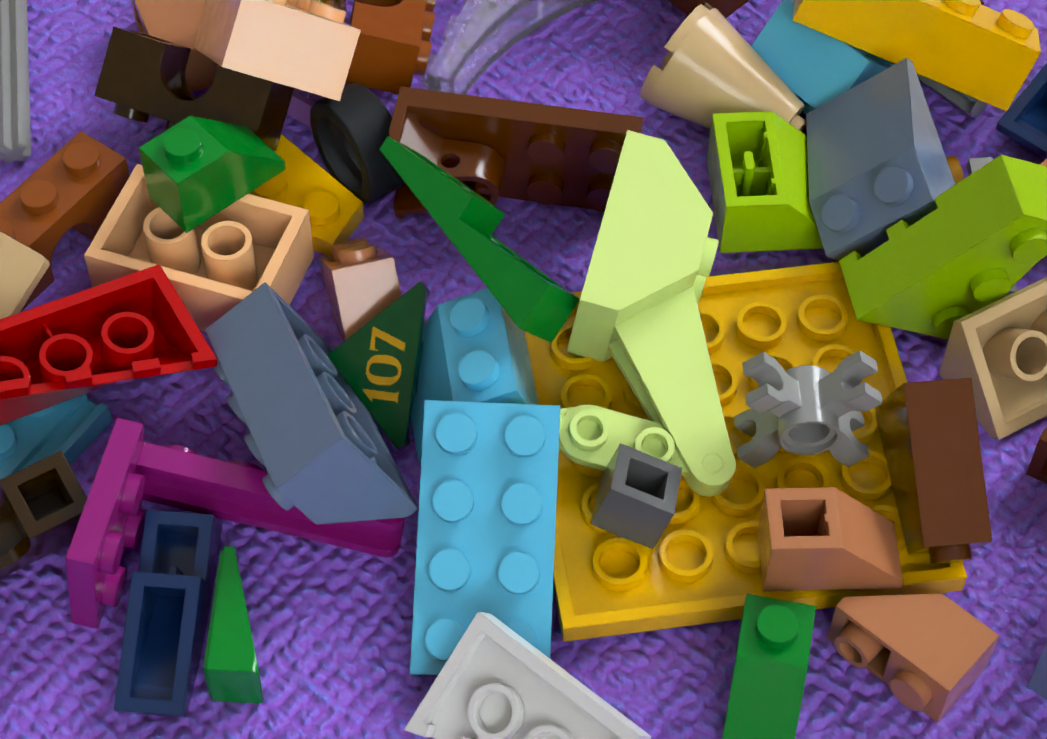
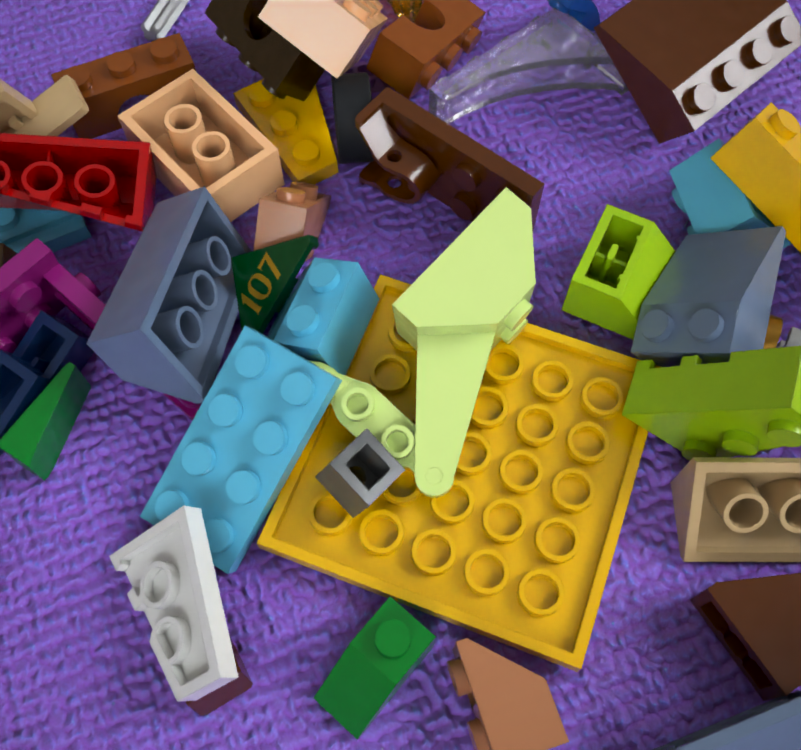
camera: 30 degrees right, 10 degrees up
green slope [139,116,286,233] -> none
green slope [379,136,580,343] -> none
tan cone [640,3,807,132] -> none
light grey pin [734,350,883,468] -> none
nougat slope [757,487,903,591] -> none
reddish brown slope [875,378,992,565] -> none

